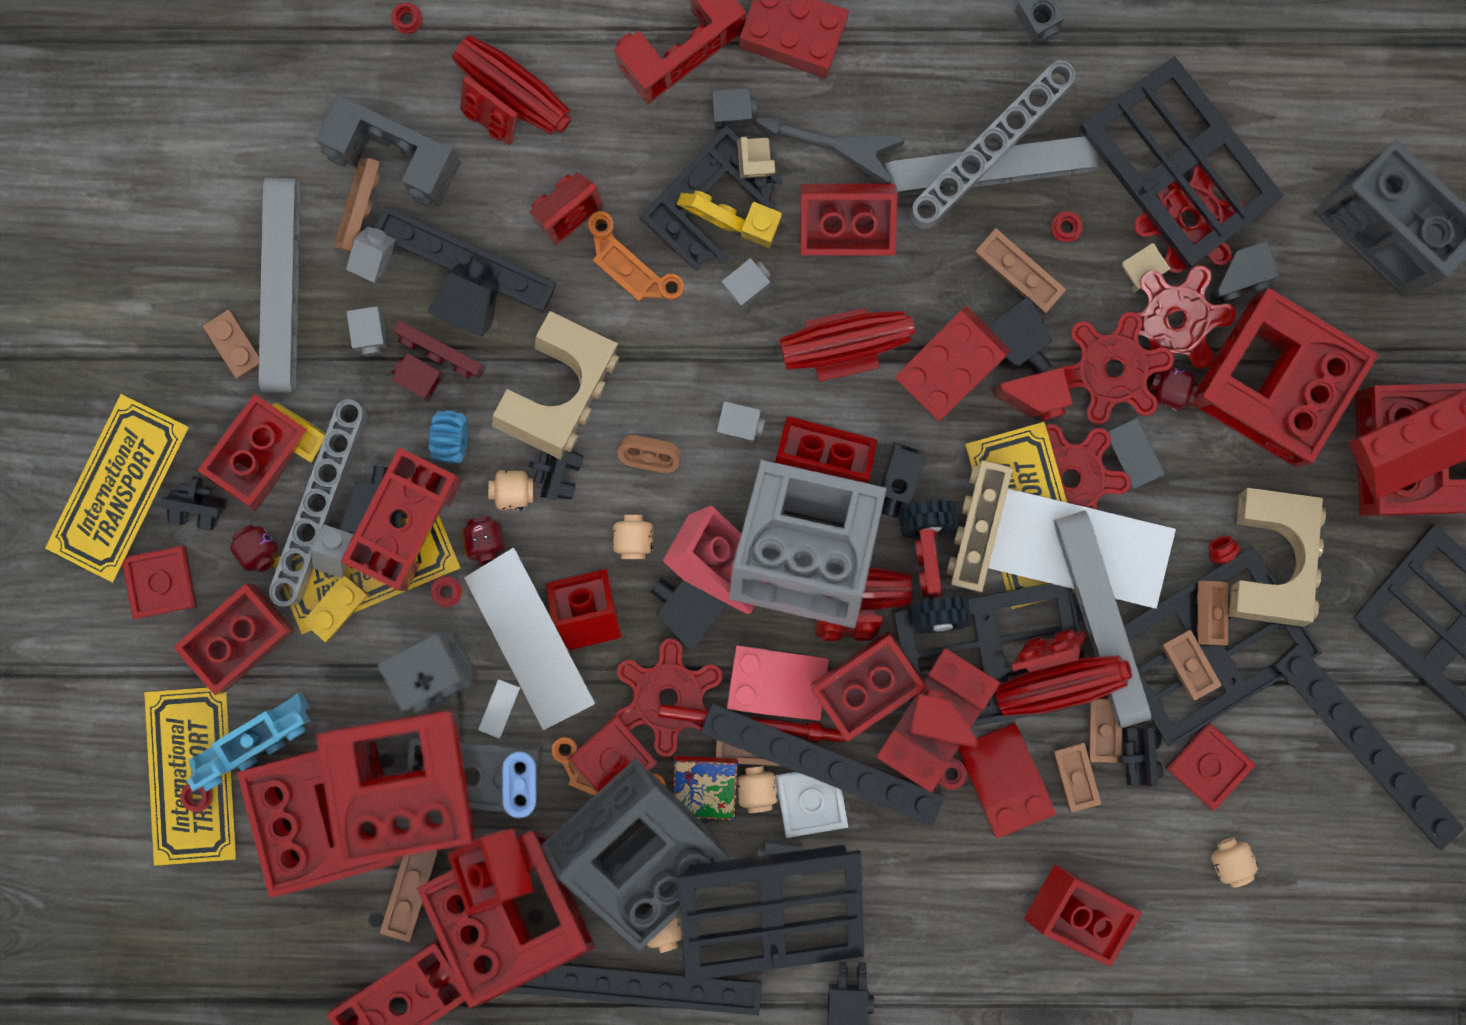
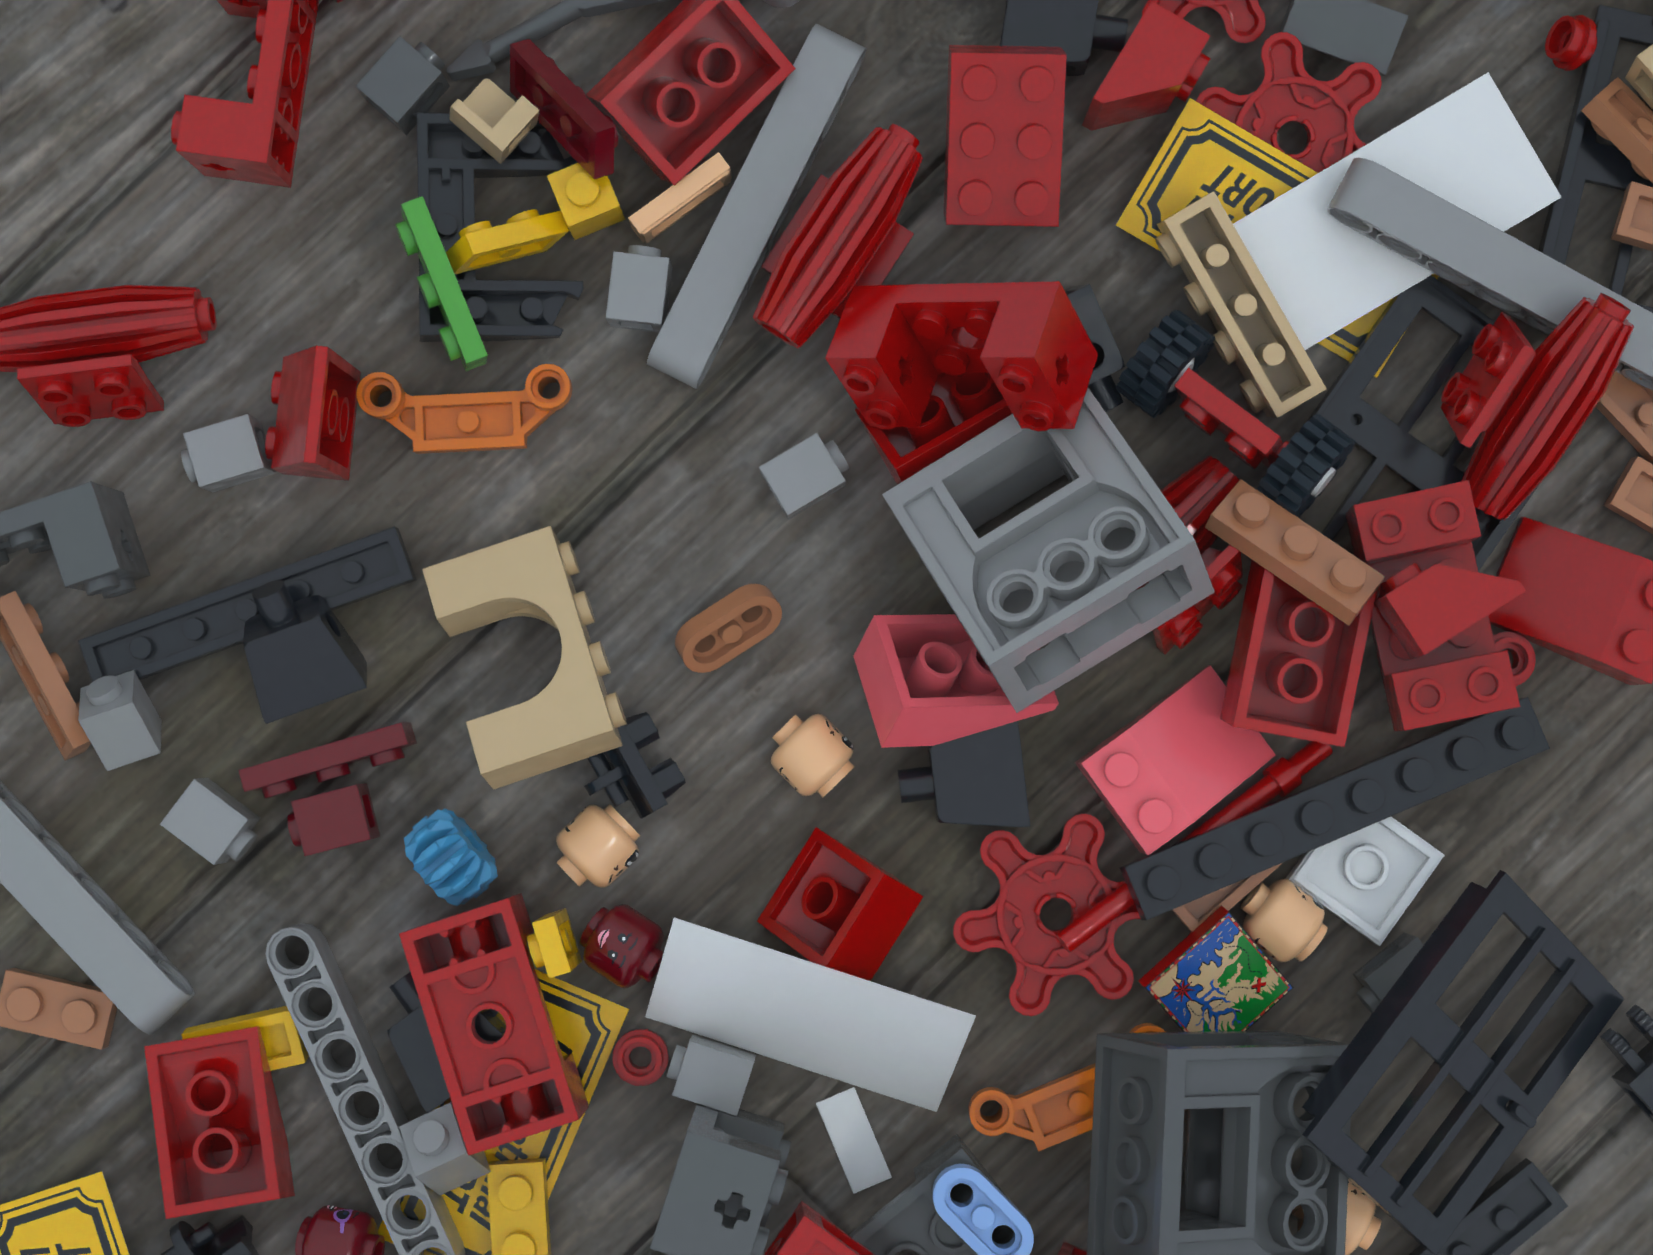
camera: 40 degrees left, 0 degrees up
red tile [567,716,657,793] -> none
none -> light grey brick [181,414,276,492]
none -> bright green plate [395,196,488,372]
none -> dark red plate [510,39,618,180]
none -> yellow plate [527,908,582,978]
none -> light nougat tile [628,152,732,243]
none -> light grey beam [647,23,867,389]
none -> light grey brick [666,1034,756,1116]
none -> red plate [825,281,1098,431]
none -> nougat plate [1205,479,1385,626]

